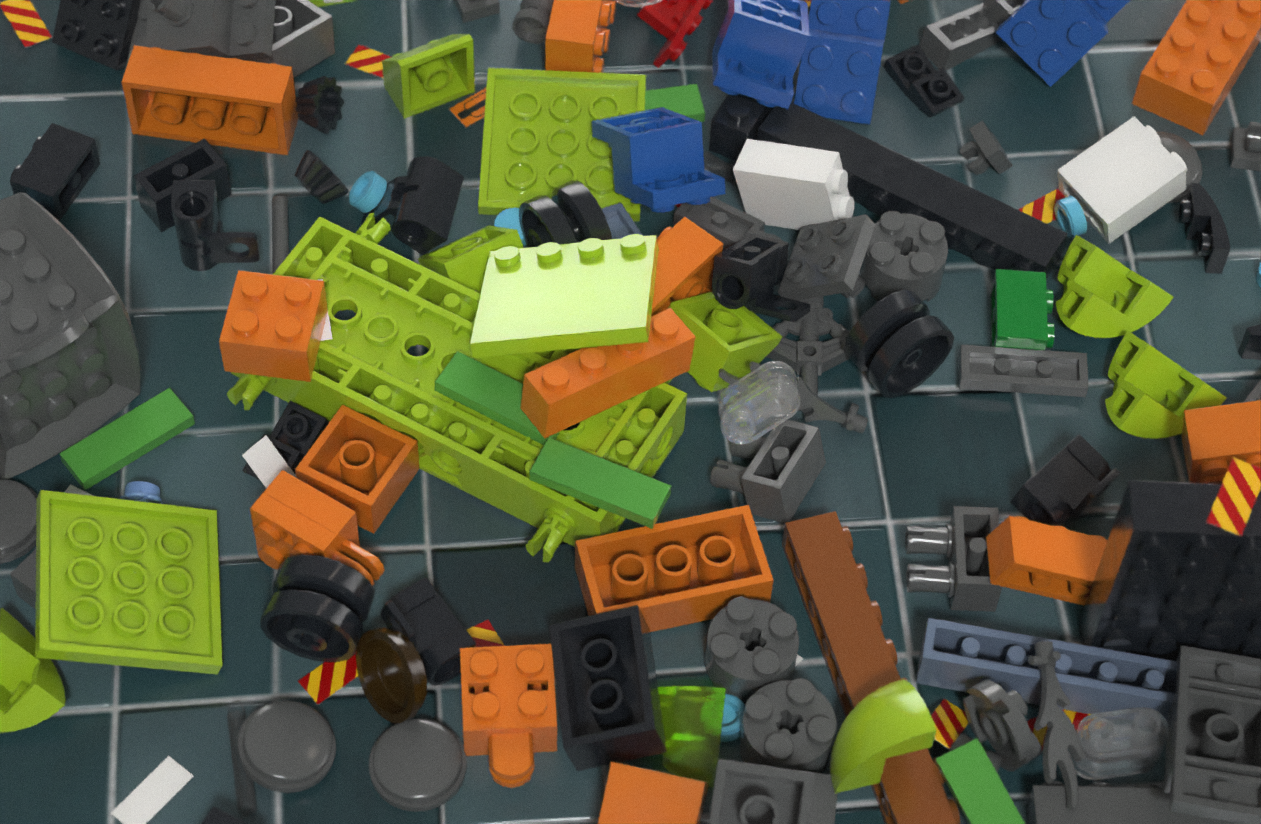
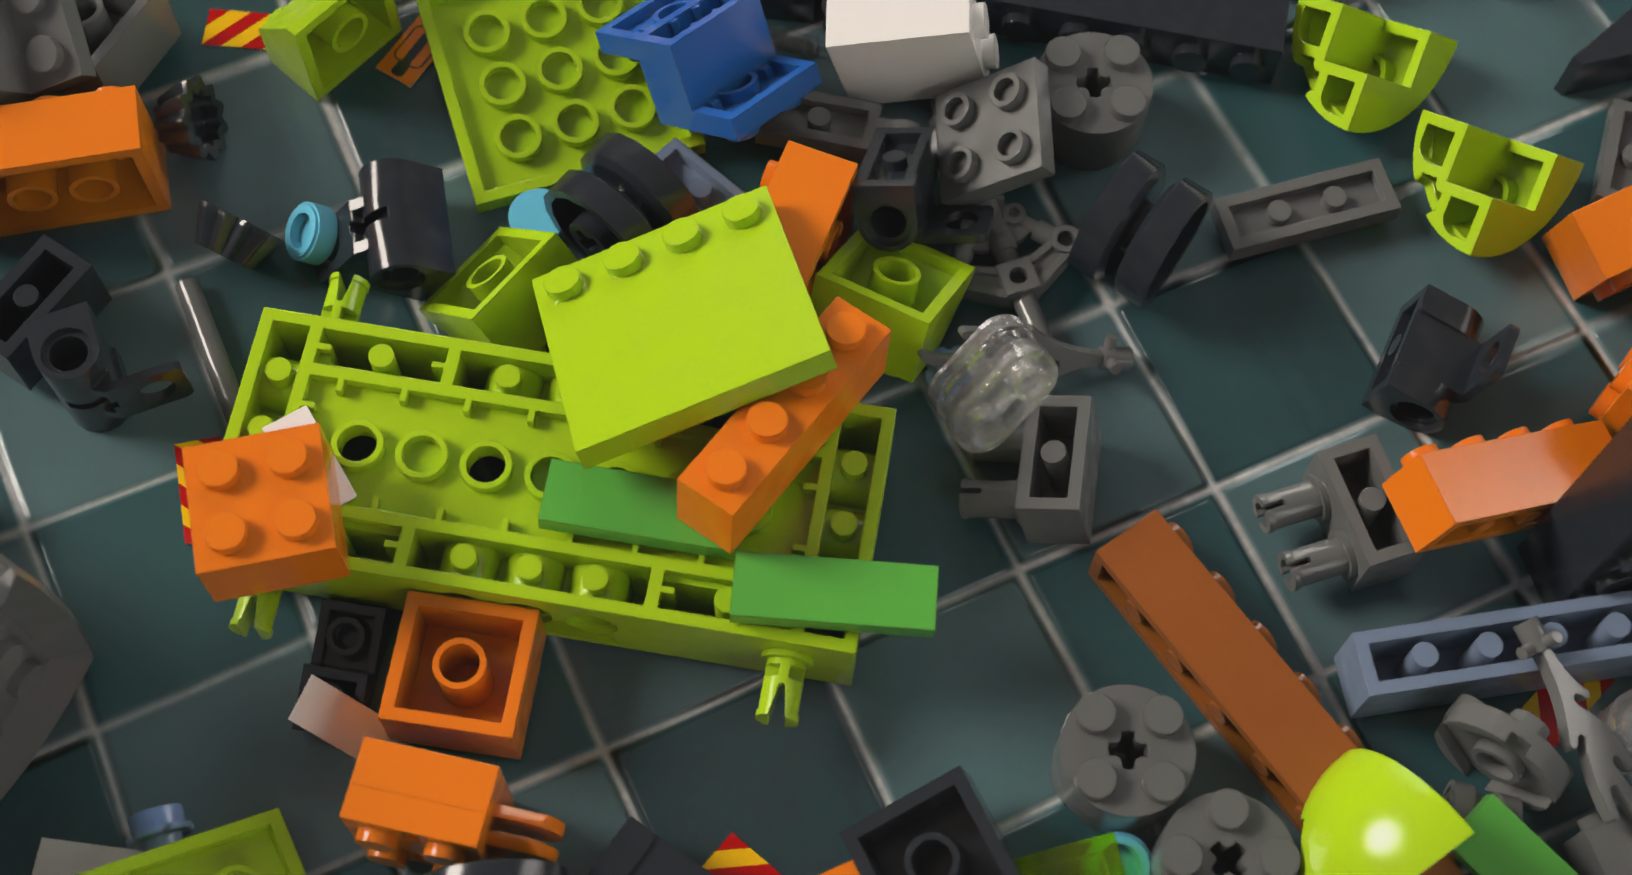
camera: 20 degrees left, 10 degrees up
bright green tile [59,388,195,491] -> none
orange brick [575,505,773,632] -> none
sticker [931,698,969,749] -> none
green brick [990,269,1055,350] -> none

